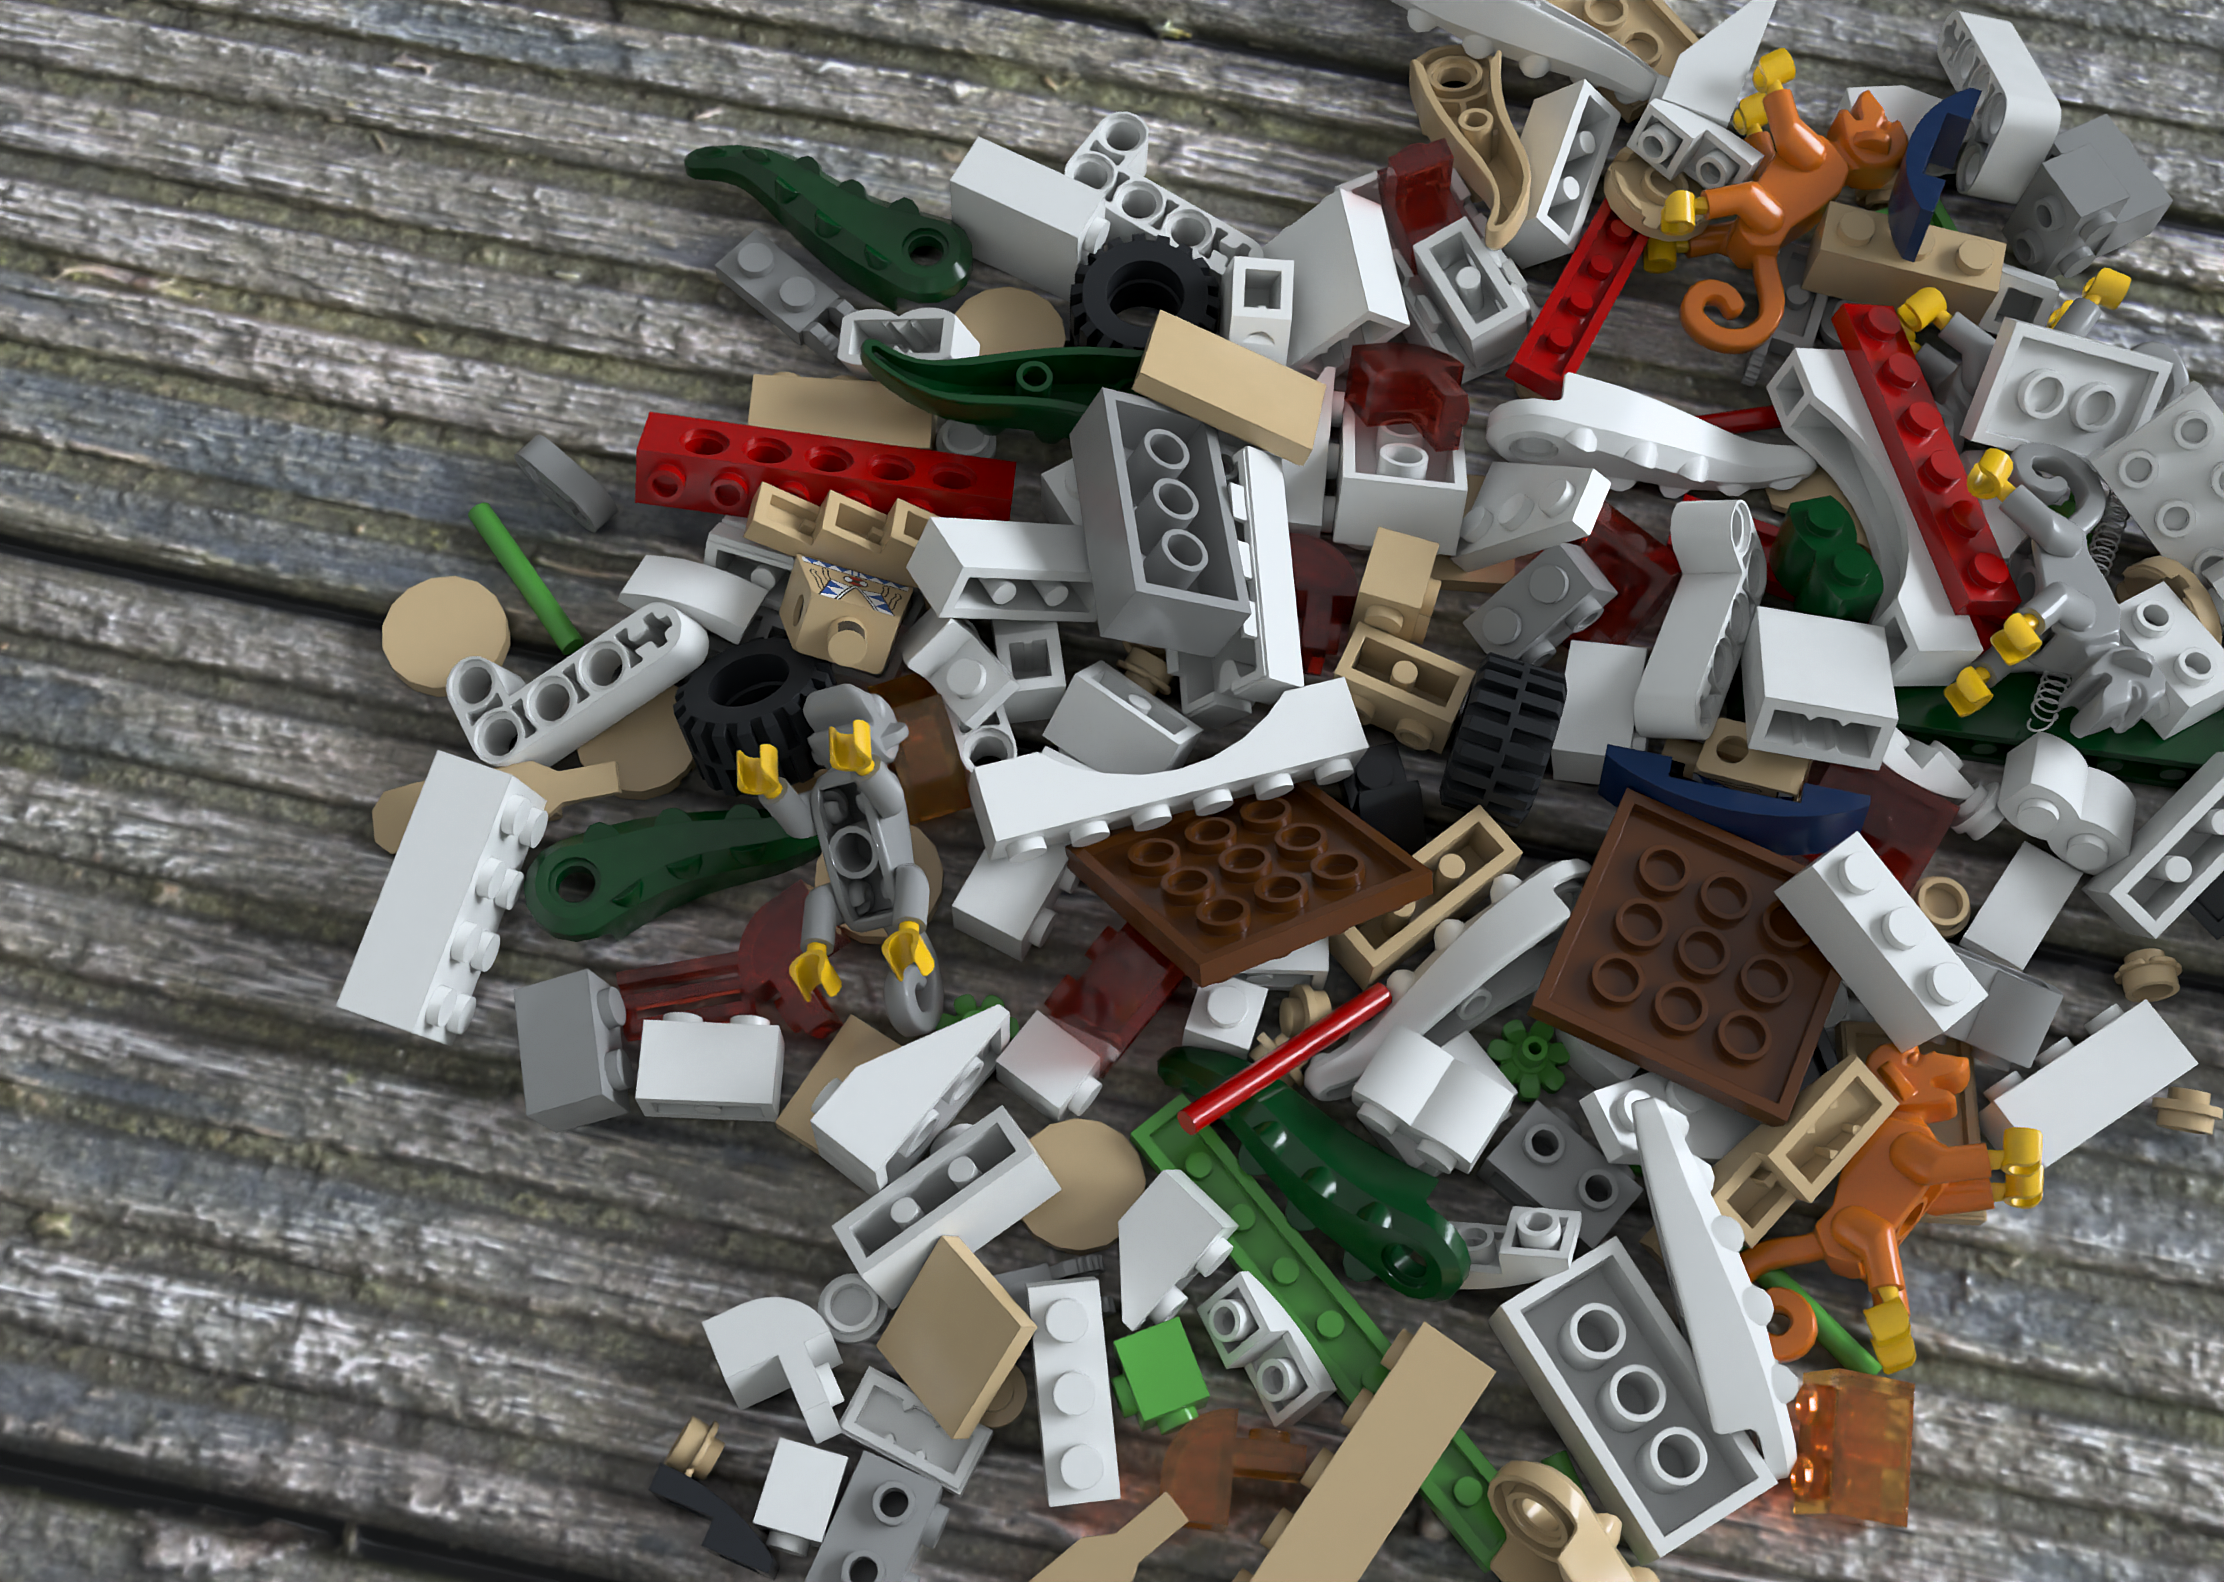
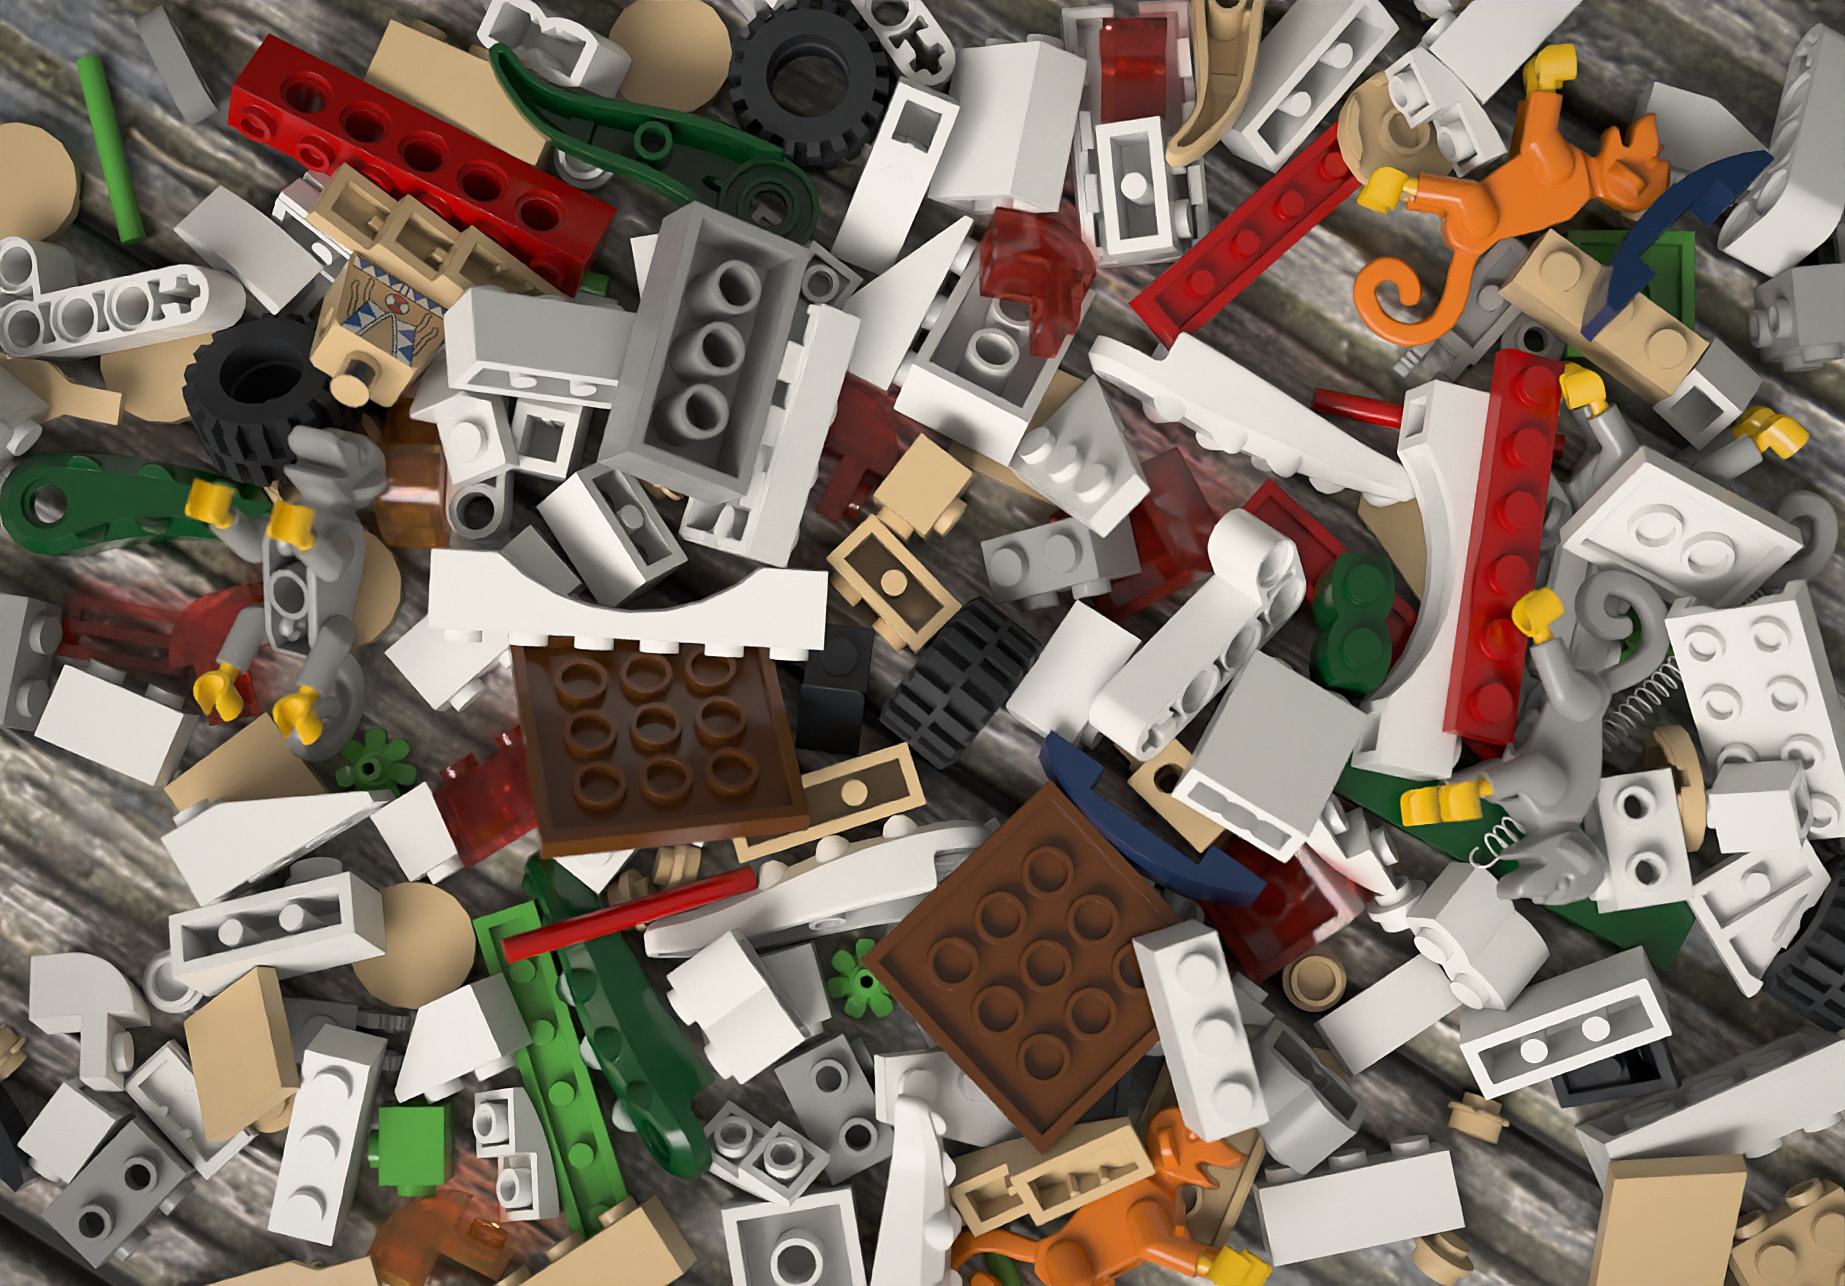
camera: 20 degrees right, 20 degrees up
tan tile [1132,309,1326,466] -> none

